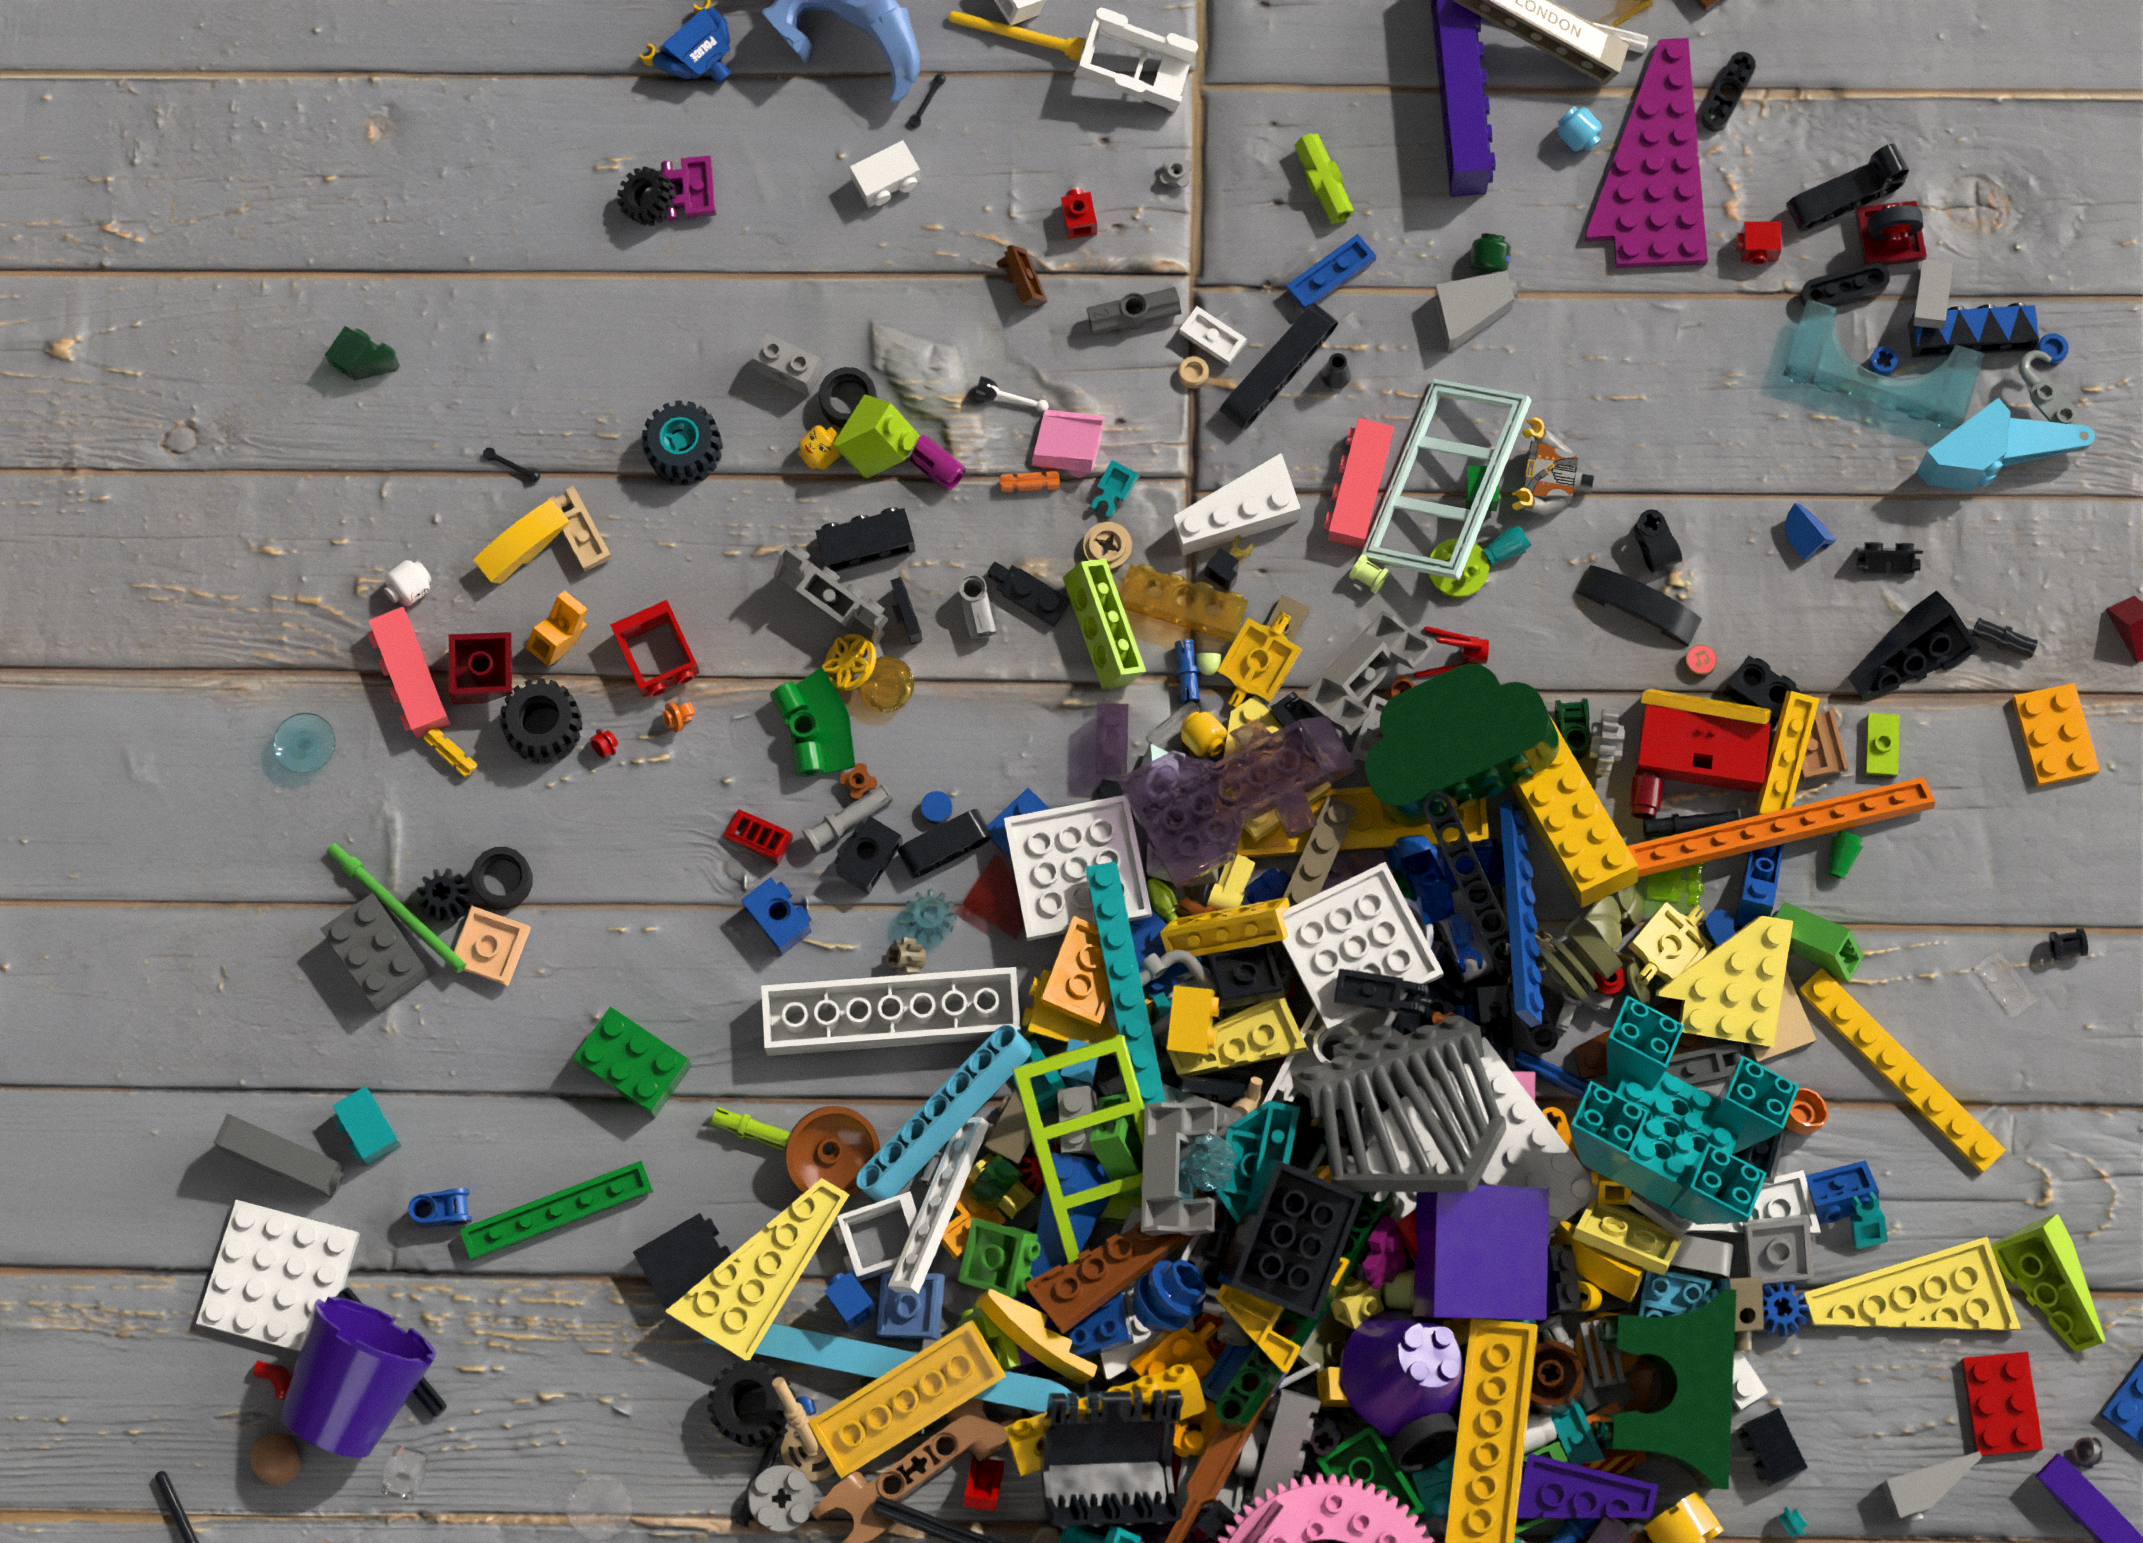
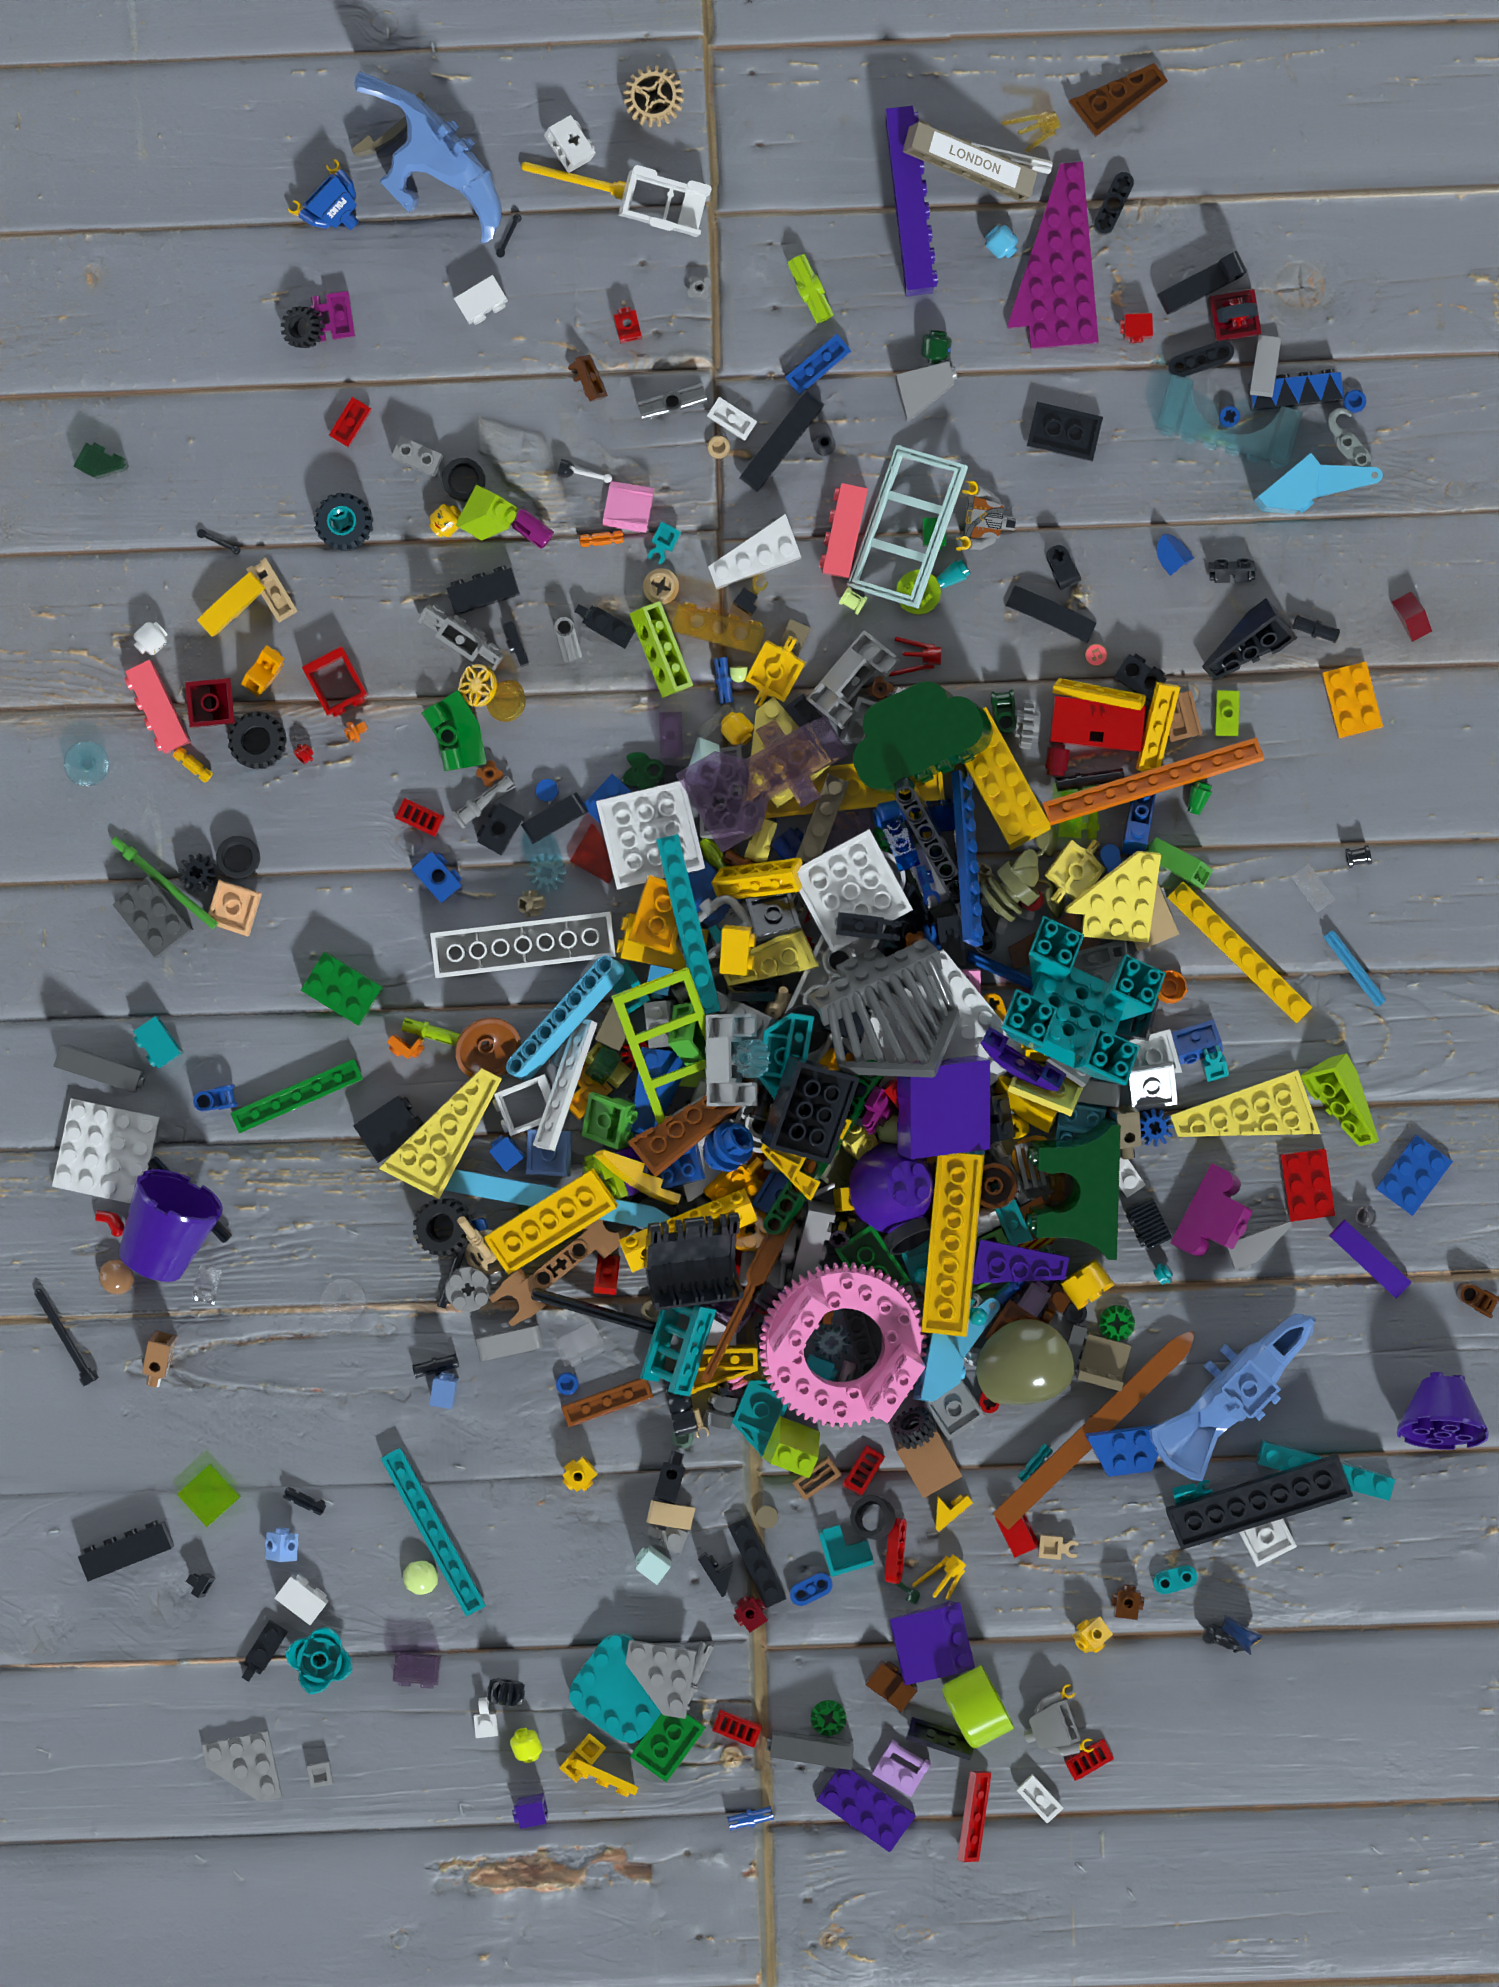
camera: 10 degrees left, 15 degrees up
none -> red plate [329,397,372,448]
none -> orange bracket [387,1034,425,1059]
none -> dark green plate [622,752,665,791]
none -> dark purple slope [980,1026,1066,1091]
none -> black plate [1026,401,1103,462]
none -> magenta brick [1170,1163,1253,1256]
none -> dark azure axle [1324,930,1386,1007]

